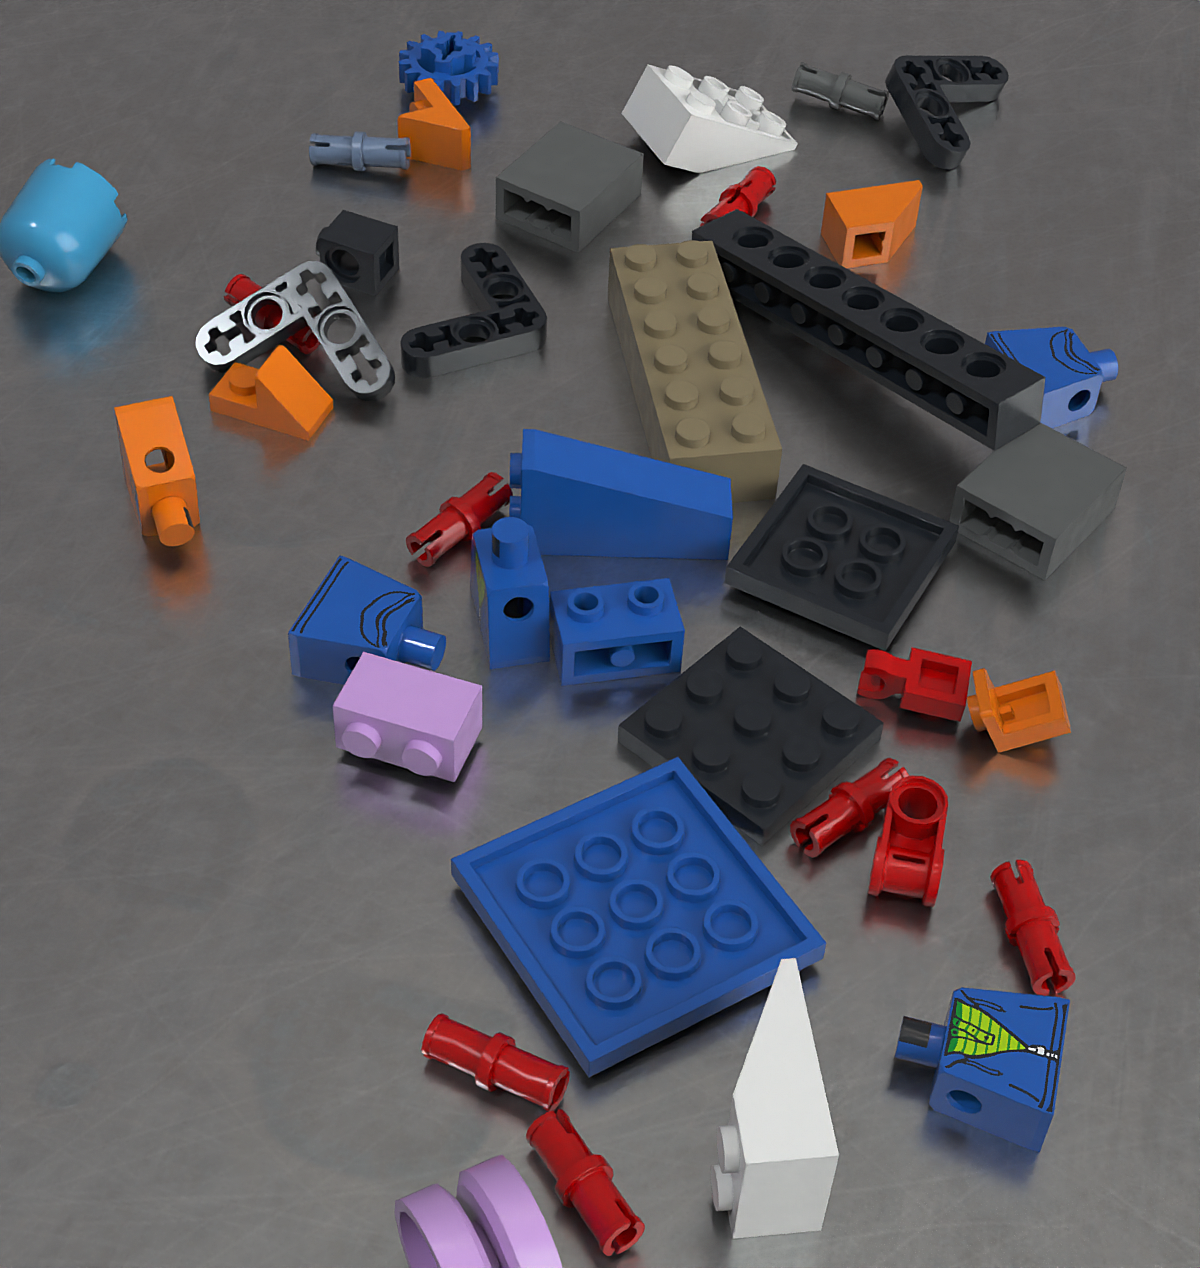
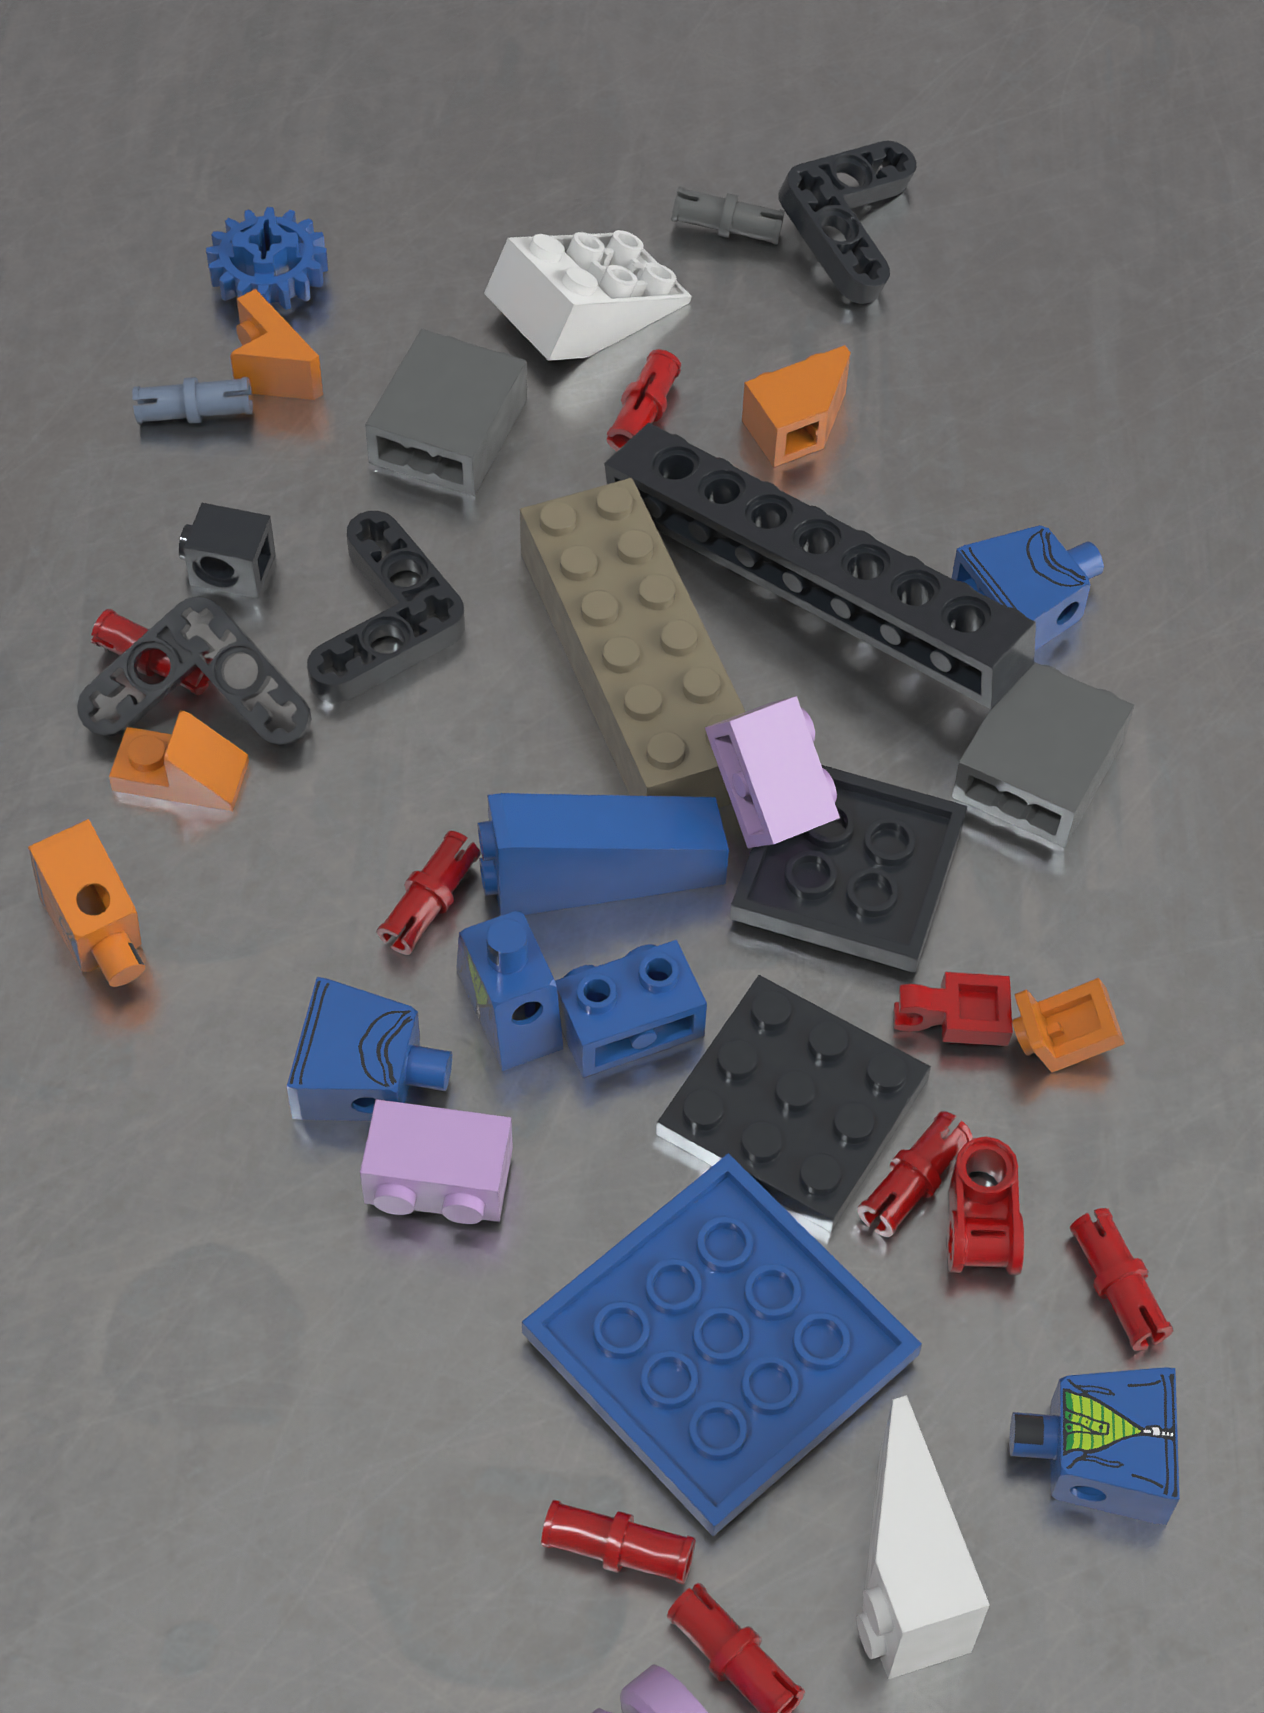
camera: 10 degrees left, 10 degrees up
none -> lavender brick [705,696,840,848]

